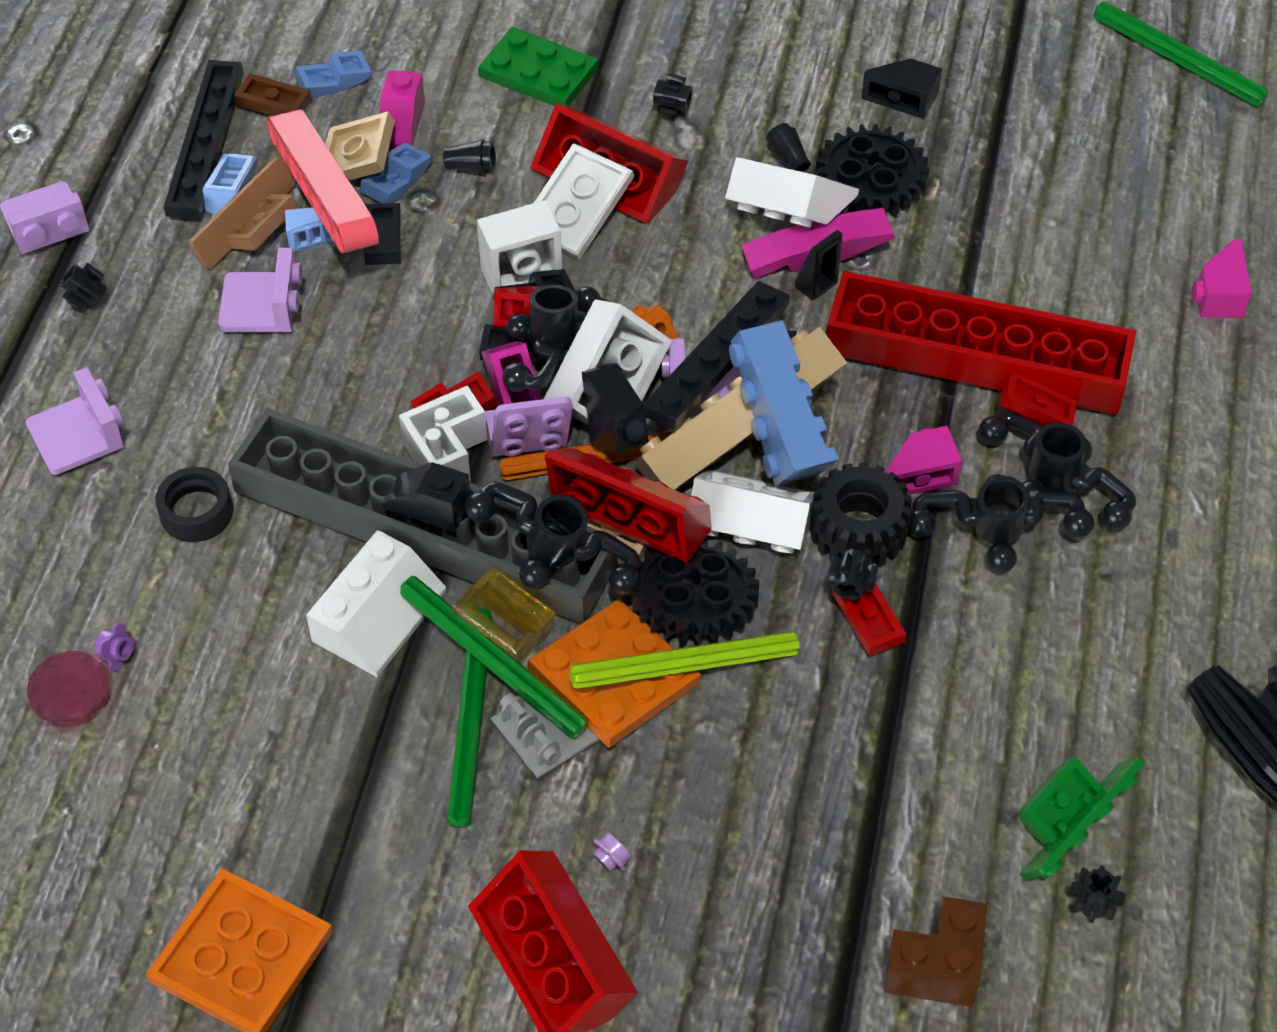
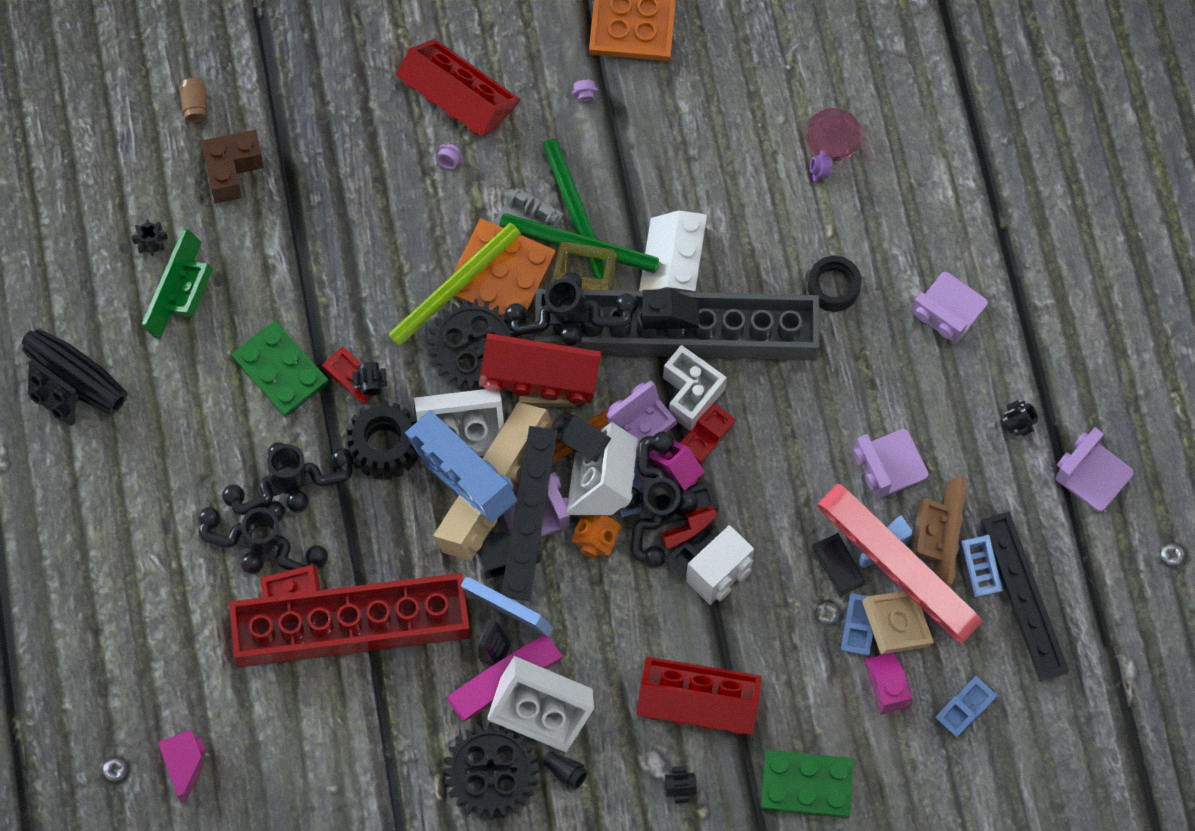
camera: 155 degrees right, 15 degrees up
reddish brown plate [234,73,312,116] -> none
black cone [443,139,496,174] -> none
white tile [533,143,634,261] -> none
dark pink slope [886,426,962,495] -> none
none -> green plate [231,320,329,418]
none -> light blue tile [461,577,553,637]
none -> lavender plate [572,80,599,102]

